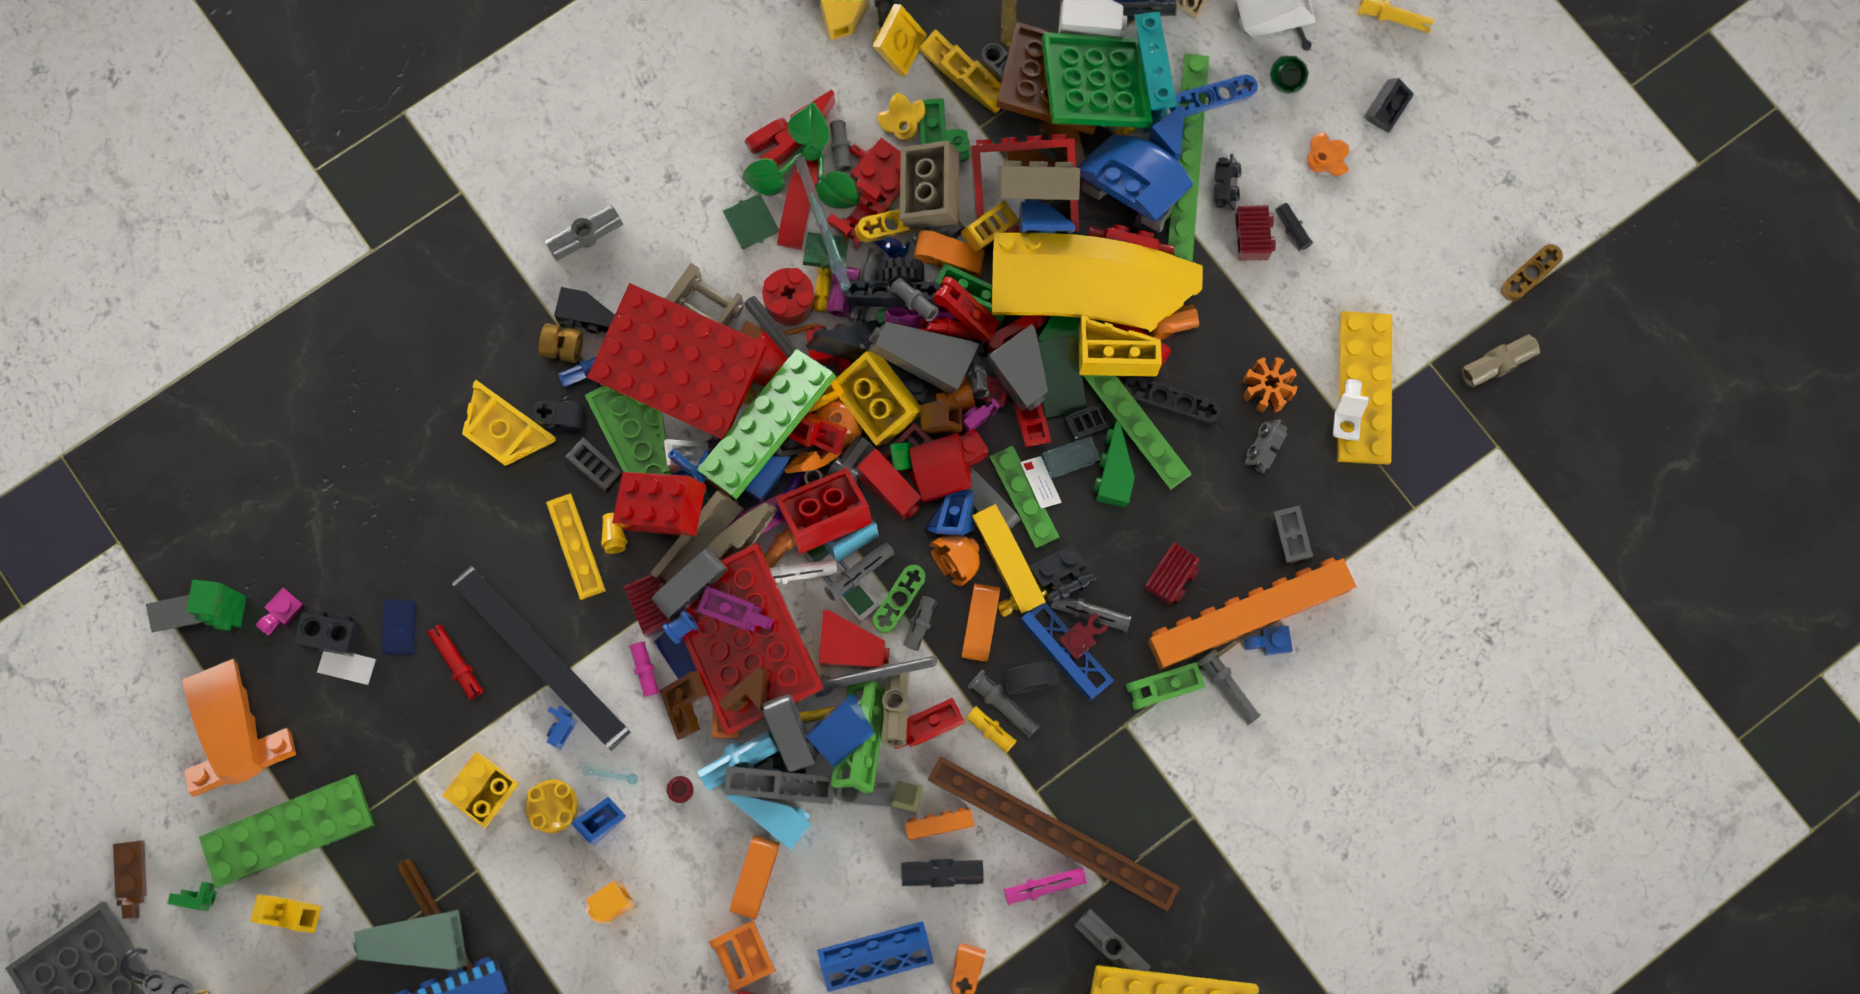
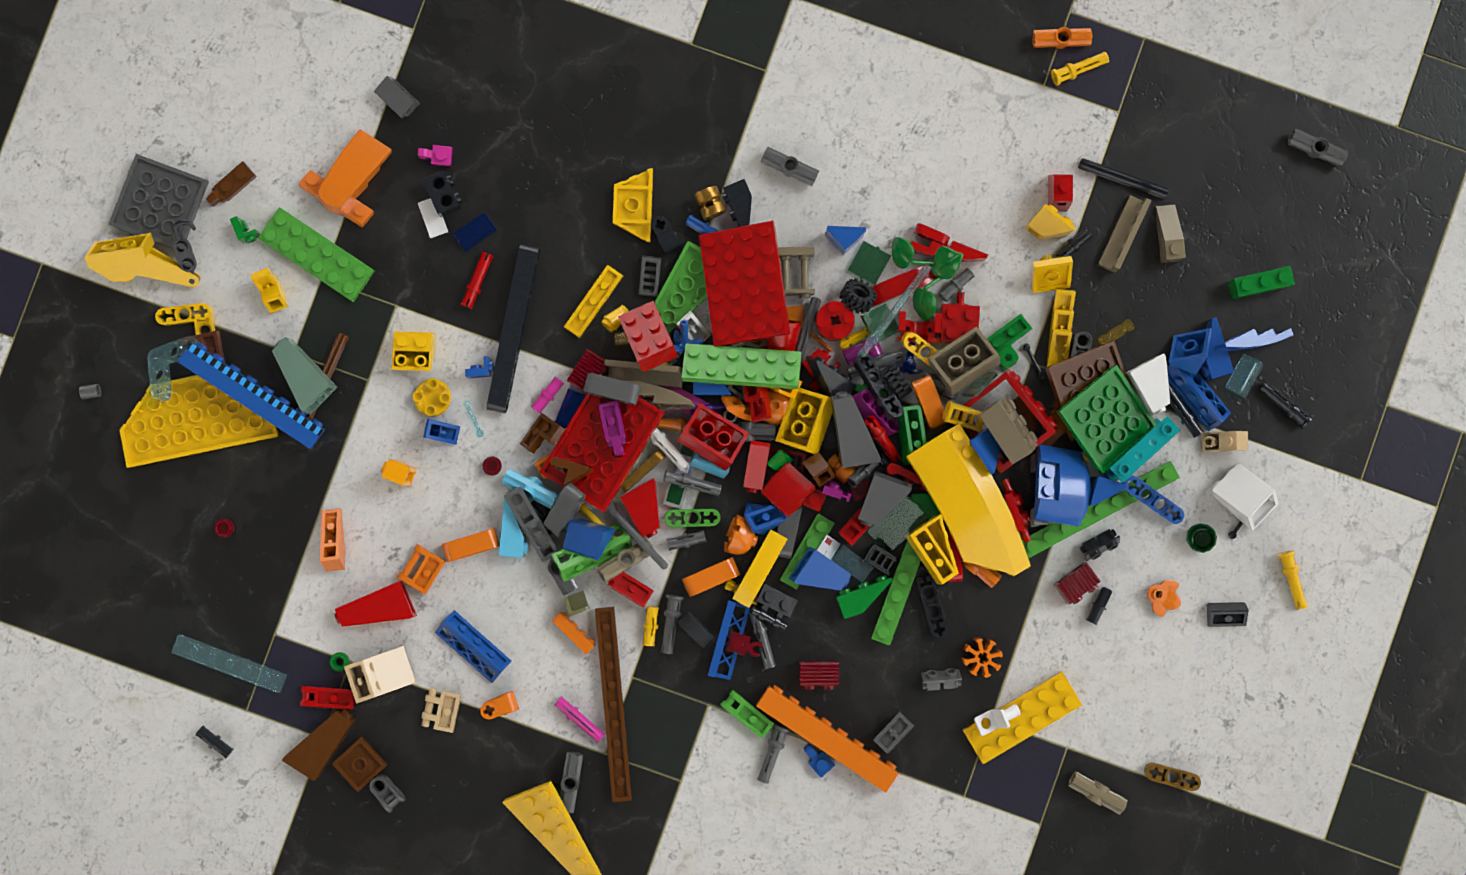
camera: 60 degrees right, 10 degrees up
green brick [186,579,247,631] -> none
blue bush [662,609,699,644] -> none
yellow plate [877,93,925,141] -> none
dark grey pin [891,278,938,322] -> none
black piece [901,859,984,888] -> none
red plate [933,277,1000,343] -> none
none -> clear yellow hinge [614,332,630,346]
none -> pearl gold beam [620,449,667,493]
none -> blue slope [789,547,852,590]
none -> blue slope [825,226,866,256]
none -> black tyre [839,278,877,314]
none -> clear green piece [962,372,998,397]
none -> black hinge [1023,343,1046,380]

